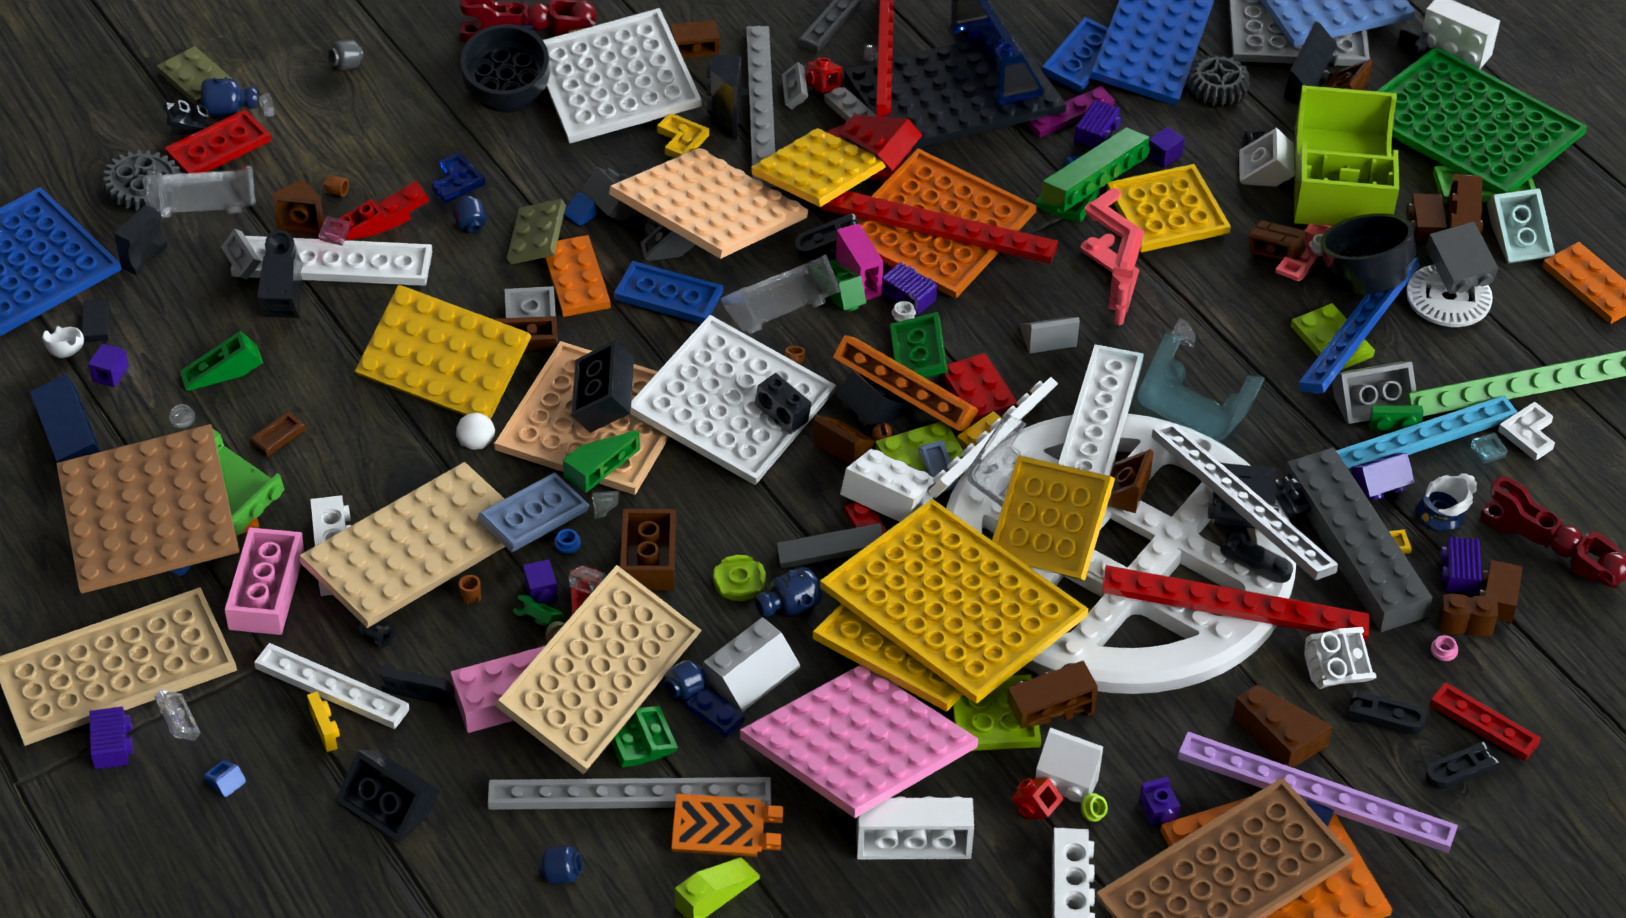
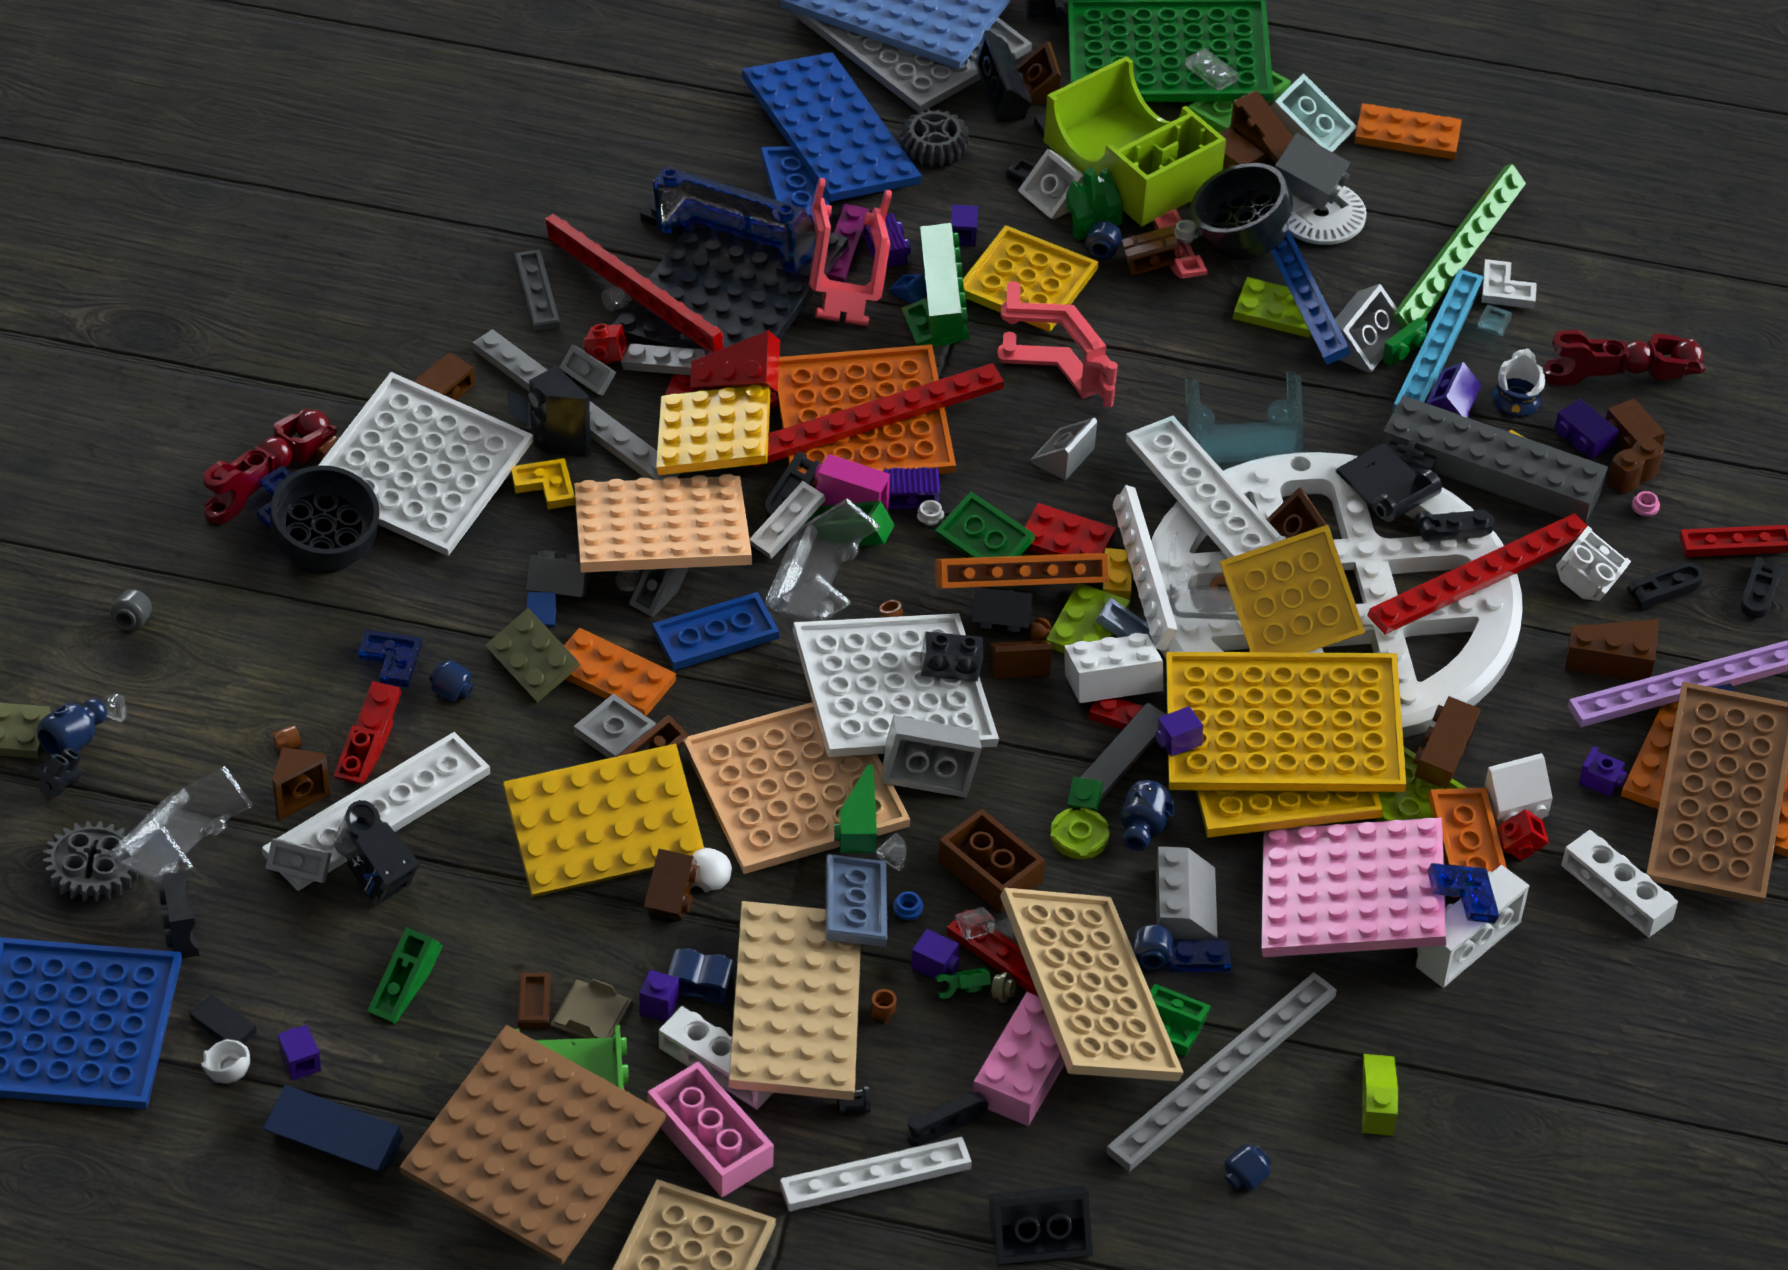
camera: 45 degrees left, 0 degrees up
red plate [165,109,271,180] -> none
clear plate [169,404,195,428] -> none
yellow plate [307,691,340,752] -> none
clear pink plate [319,216,351,246] -> none
black brick [571,340,634,433] -> none
orange tile [672,794,783,857] -> none
lime plate [1081,793,1108,822] -> none
light grey plate [1151,422,1338,580] -> none
clear tile [1170,318,1196,347] -> none
none -> dark tan piece [550,979,632,1039]
none -> dark purple brick [639,970,679,1022]
none -> reddish brown brick [644,849,700,920]
none -> dark blue brick [668,949,734,1003]
none -> white plate [749,481,825,559]
none -> coral piece [808,178,892,327]
none -> light grey slope [881,715,982,798]
none -> green plate [1066,166,1123,241]
none -> green plate [1067,776,1104,812]
none -> dark blue head [1085,221,1121,260]
none -> dark purple brick [1155,706,1203,757]
none -> clear plate [1186,48,1238,91]
none -> orange plate [1427,788,1507,897]
none -> clear blue plate [1427,863,1500,923]

